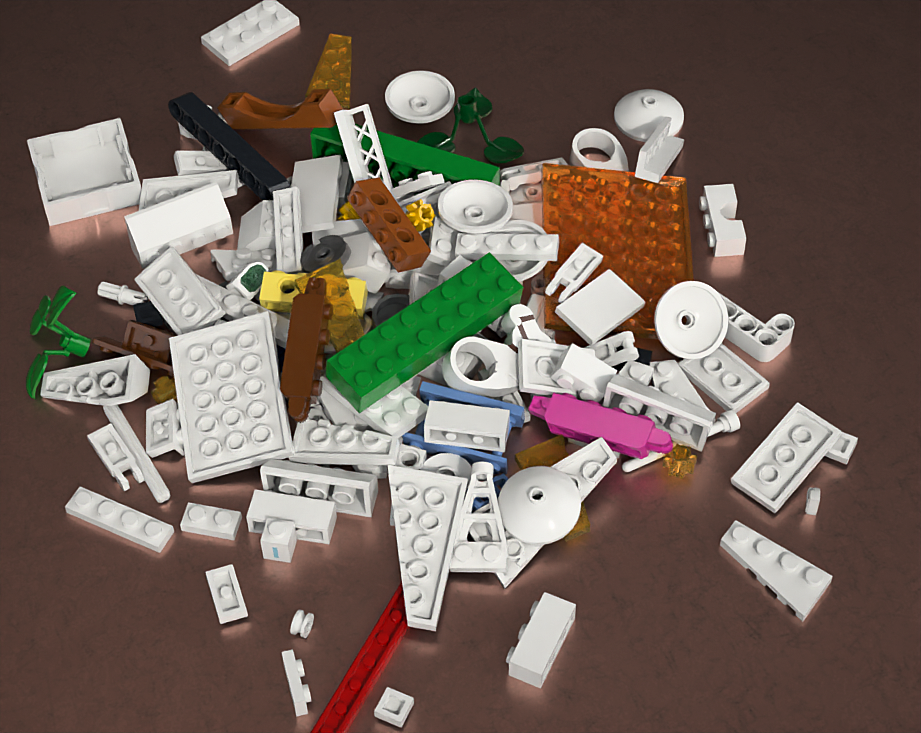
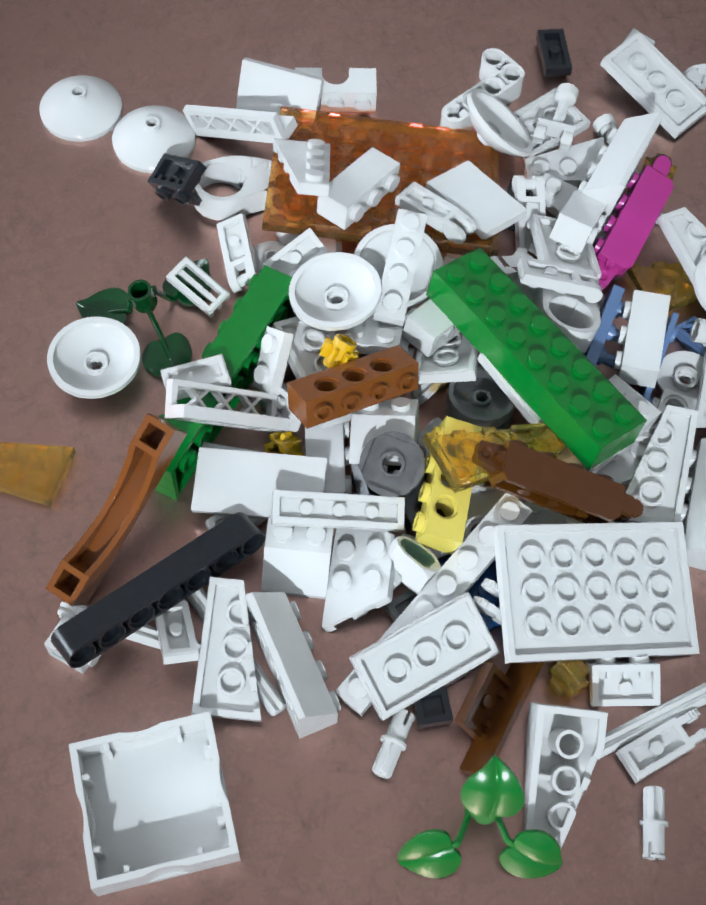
camera: 90 degrees left, 10 degrees up
none -> white dish [40,75,122,142]
none -> black bracket [147,153,207,206]
none -> white tile [160,354,231,400]
none -> white tile [166,256,230,318]
none -> white tile [236,57,324,134]
none -> white plate [263,228,328,277]
none -> white wing [273,139,330,197]
none -> white brick [317,147,400,230]
none -> white plate [517,256,603,303]
none -> white bar [532,83,579,151]
none -> black plate [536,29,572,77]
none -> white axle [639,786,669,860]

